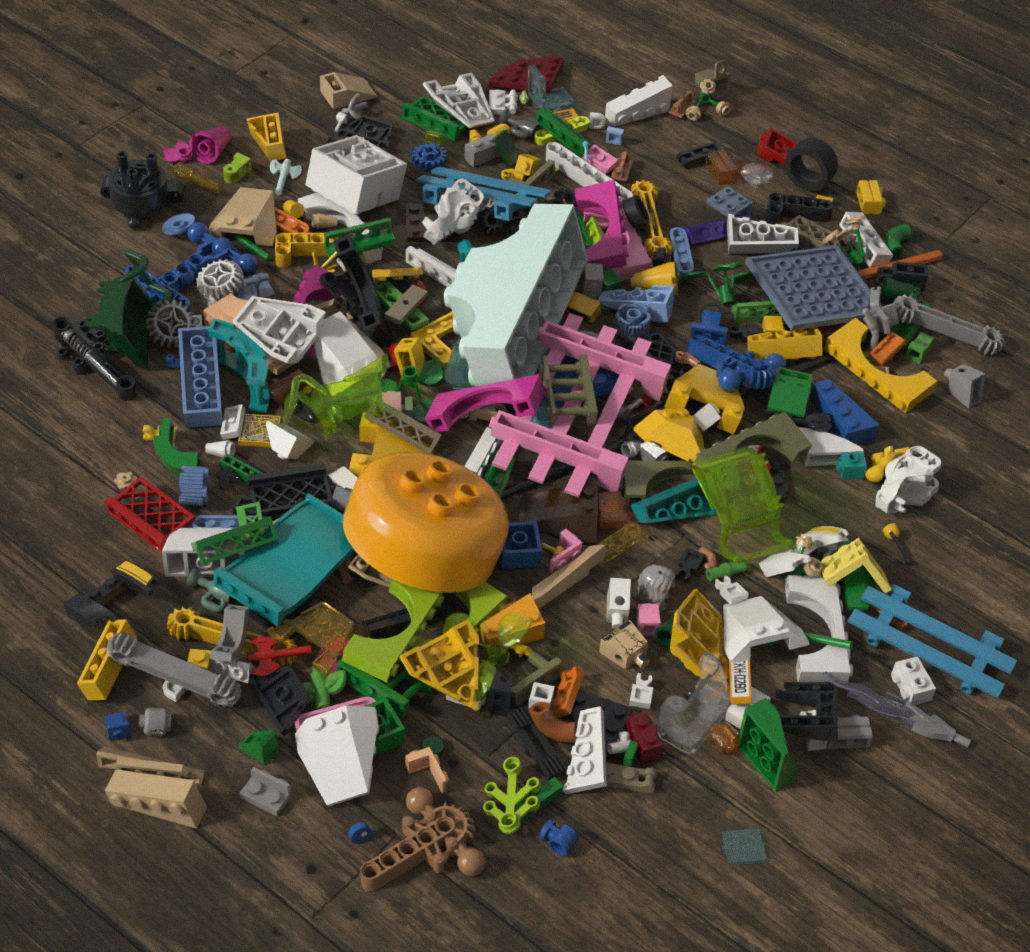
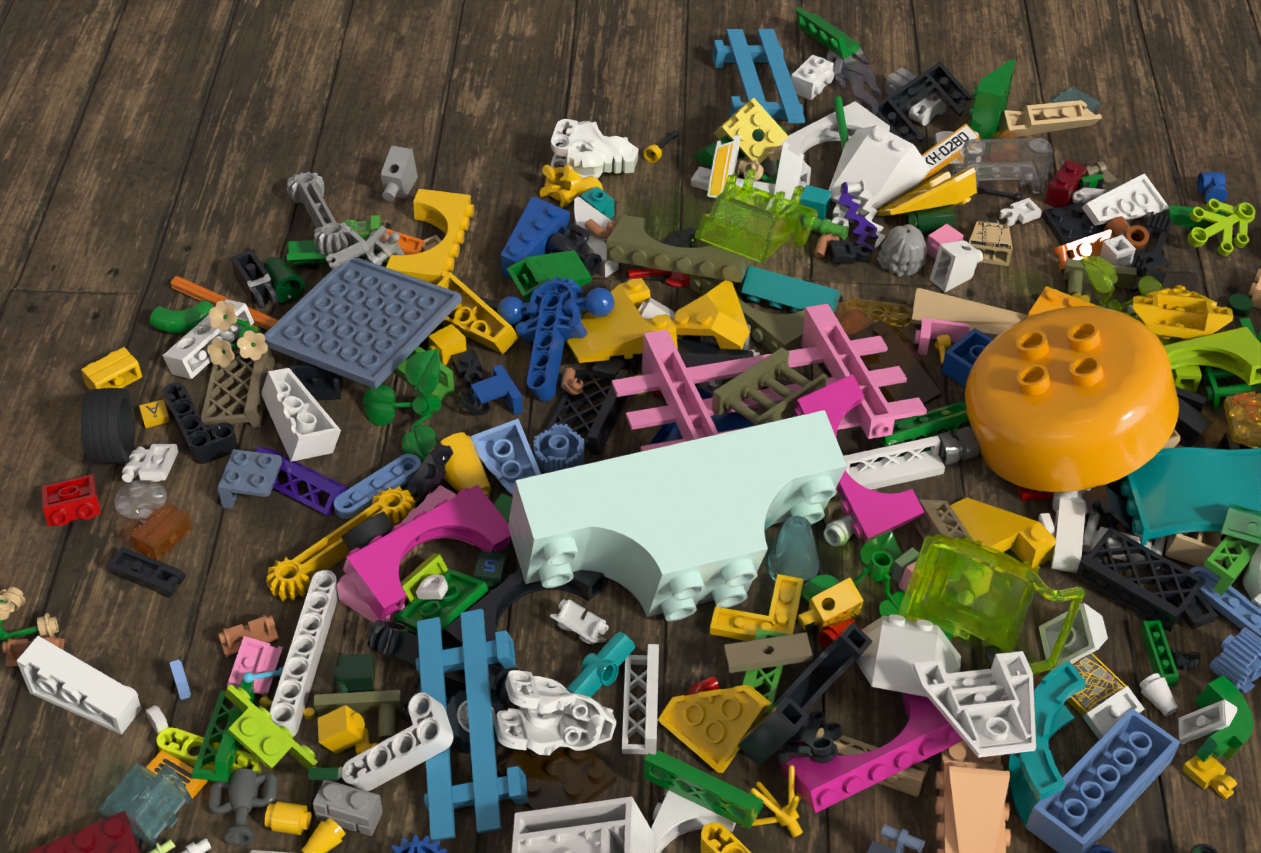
camera: 125 degrees left, 0 degrees up
none -> white plate [122,444,178,482]
none -> lime bracket [224,684,318,770]
none -> clear green brick [333,654,376,693]
none -> white beam [342,693,453,791]
none -> white tile [416,574,448,599]
none -> nougat arm [585,219,617,238]
none -> green fence [795,7,860,59]
none -> teal brick [796,185,832,220]
none -> piece [837,179,885,252]
none -> tan wedge [998,100,1102,140]
none -> black hinge [1174,396,1213,448]
none -> white slope [1178,699,1237,744]

